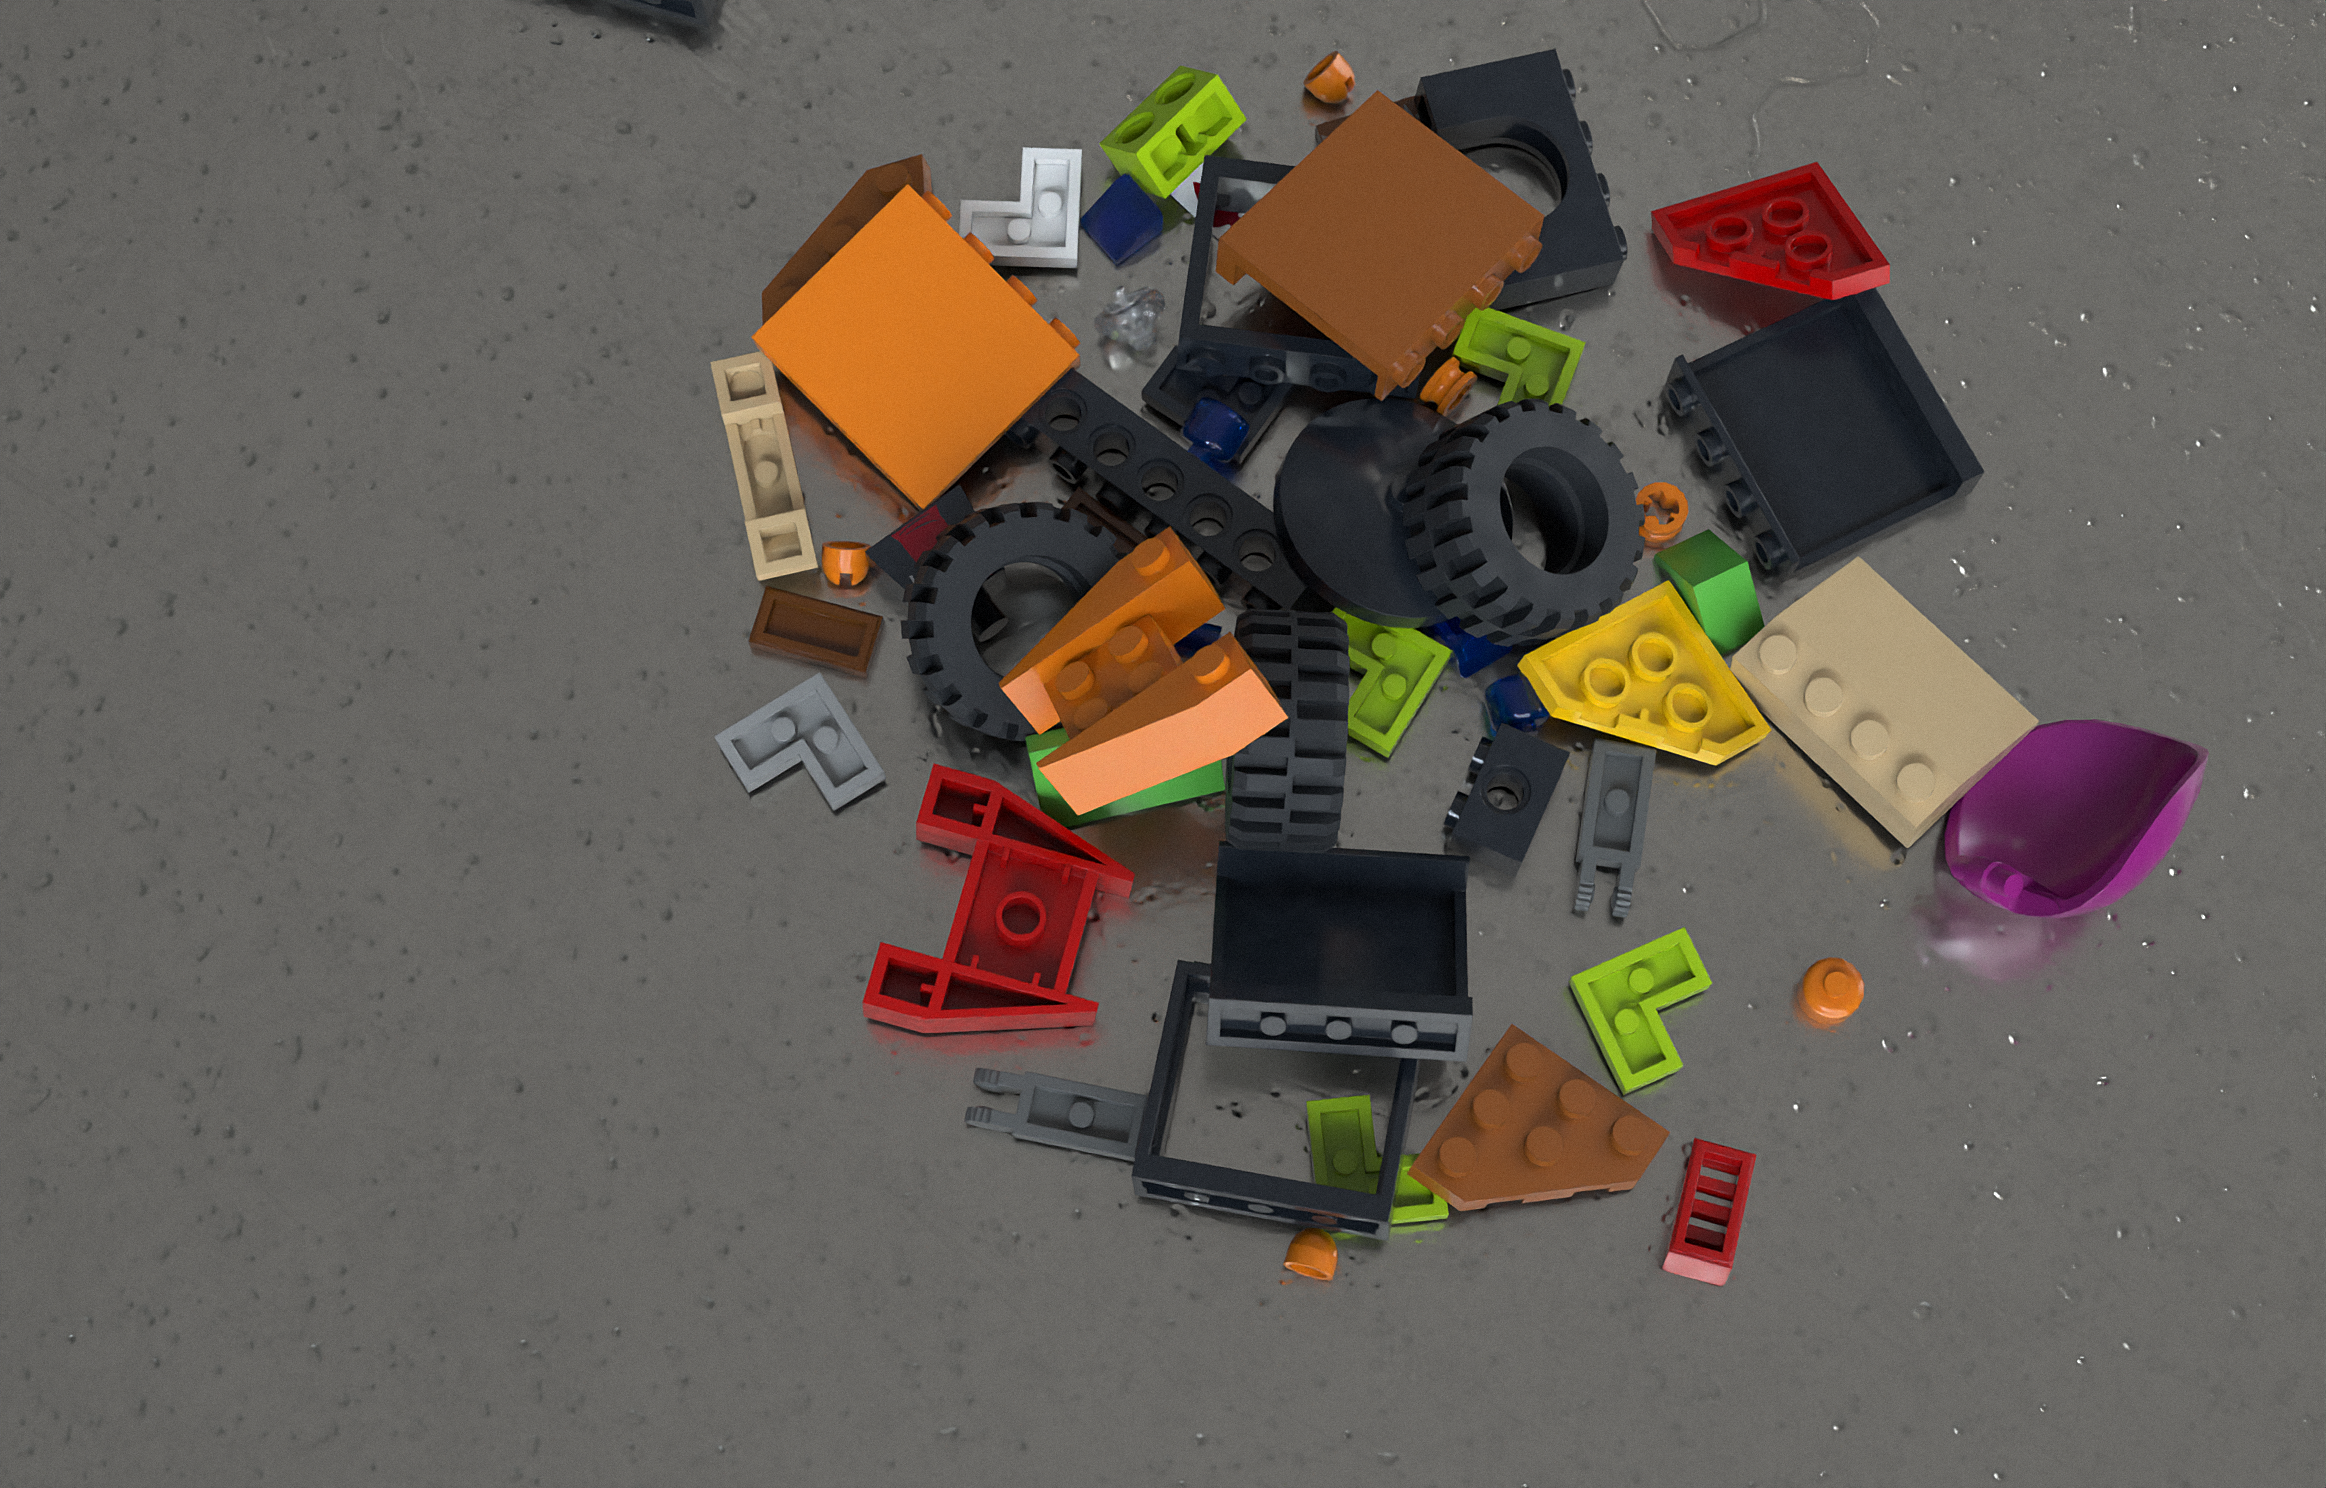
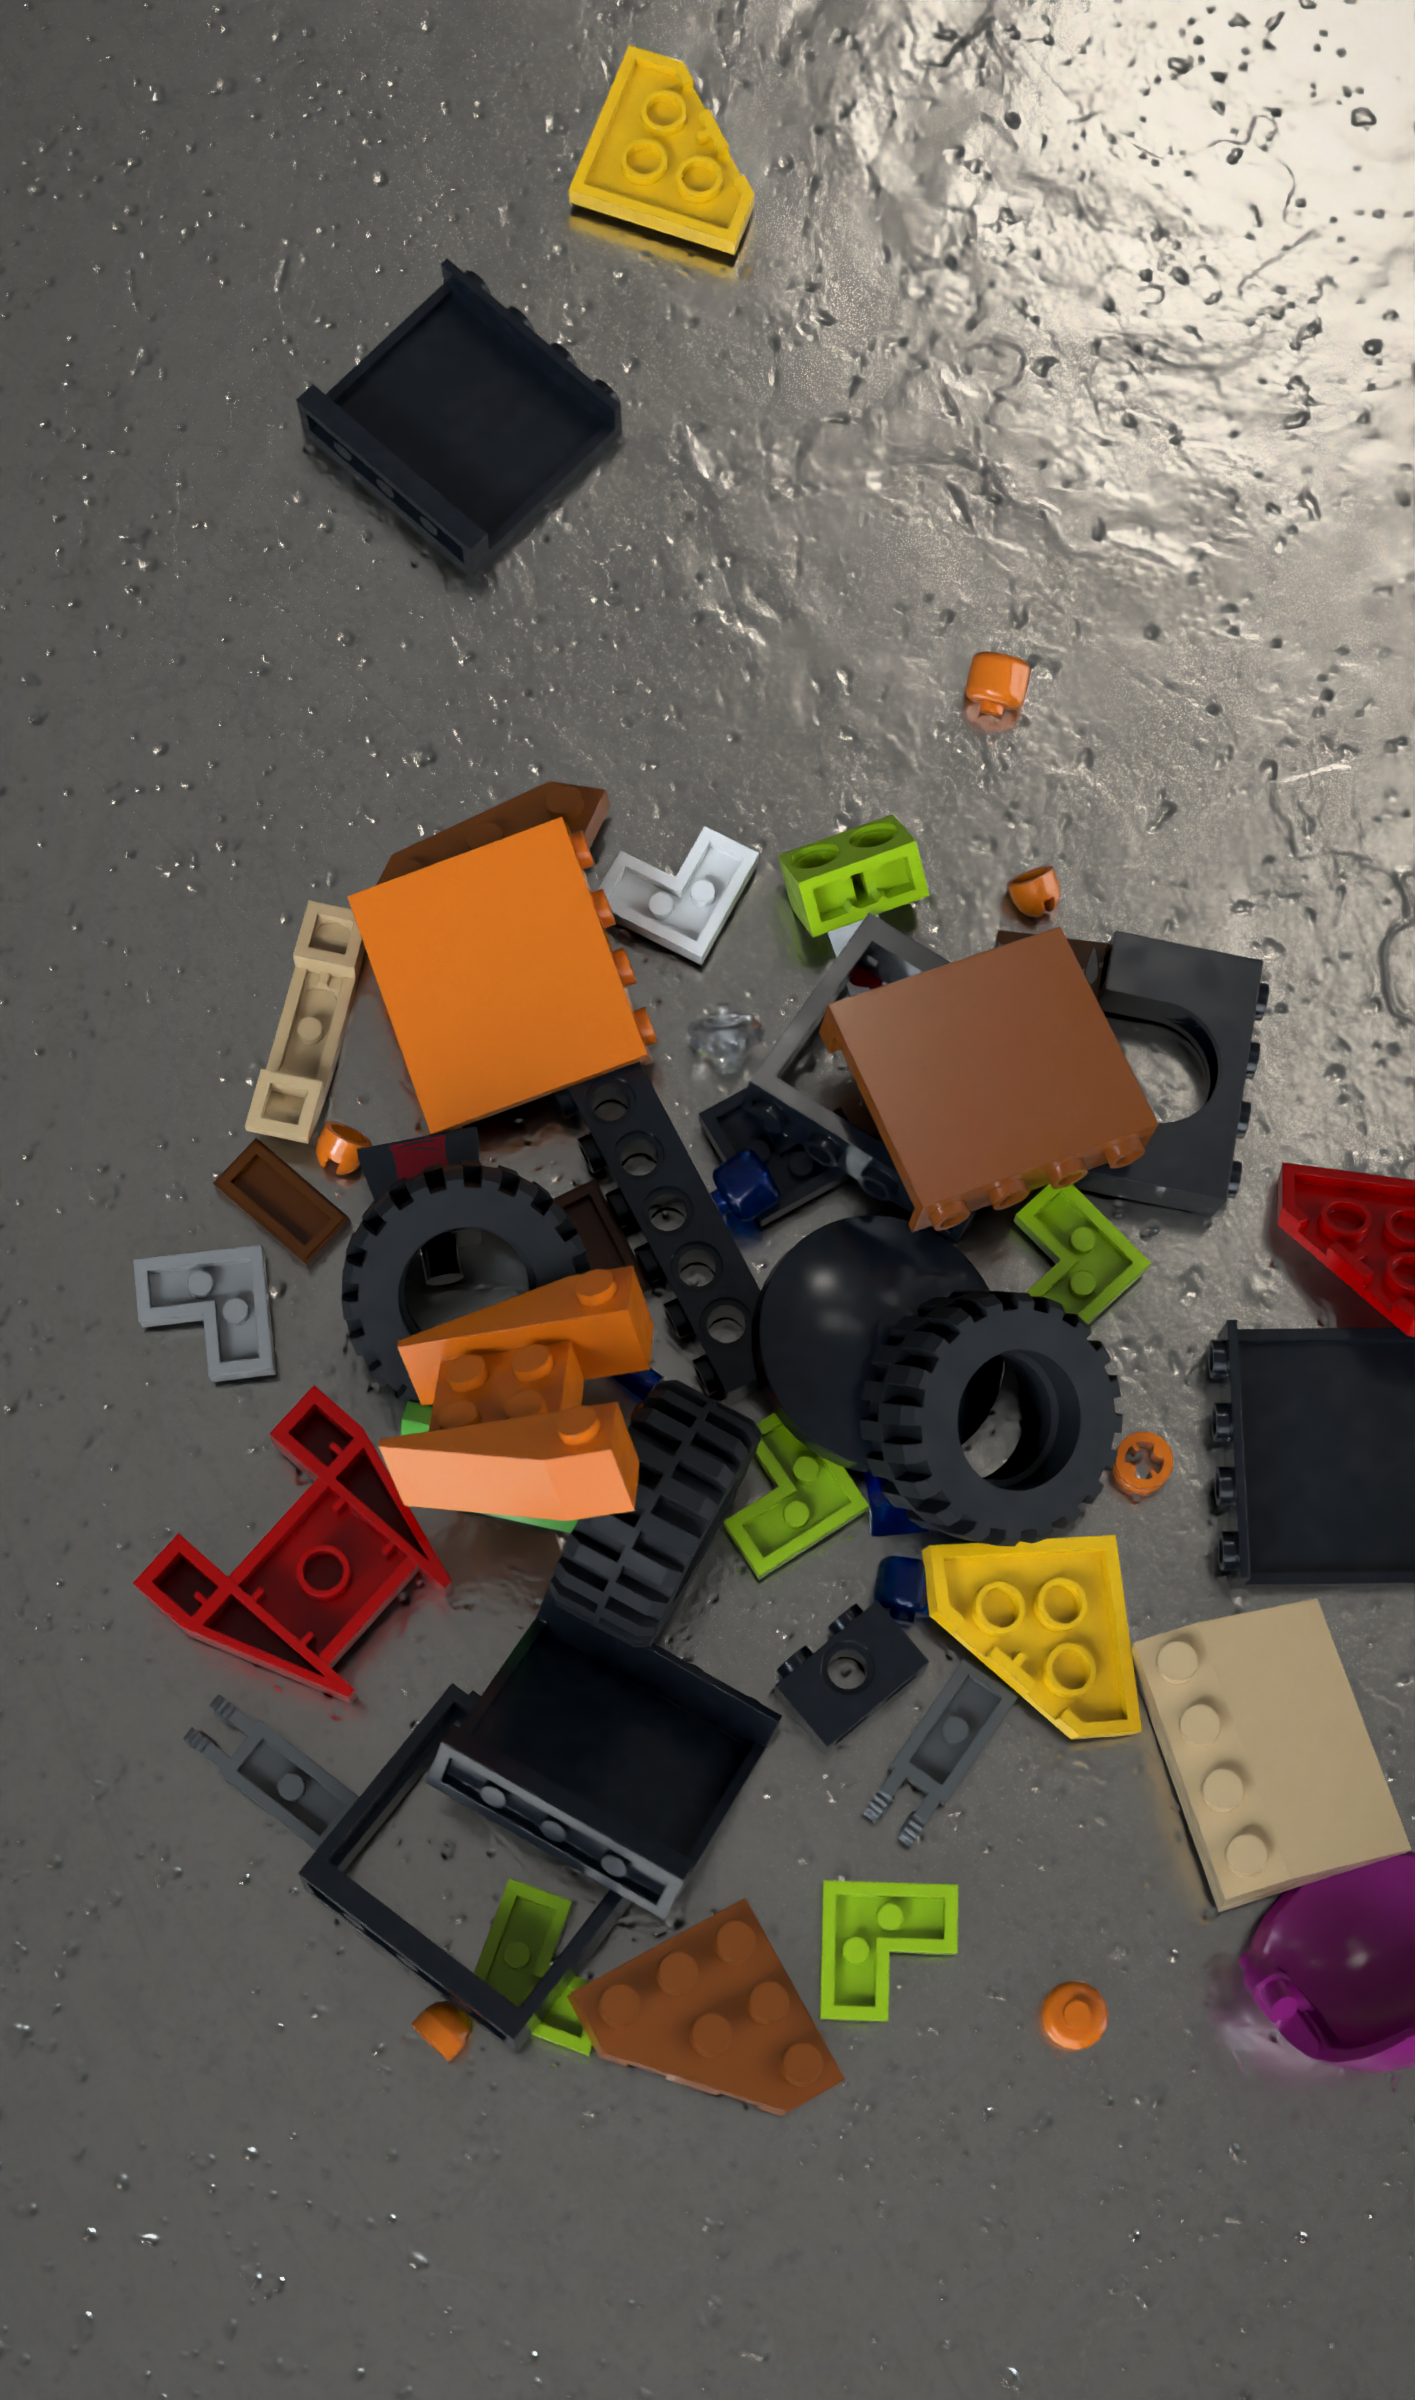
camera: 25 degrees right, 0 degrees up
clear blue slope [1080,173,1163,265] -> none
orange bush [1420,357,1477,417] -> none
bright green slope [1654,529,1765,657] -> none
red slope [1662,1138,1757,1286] -> none

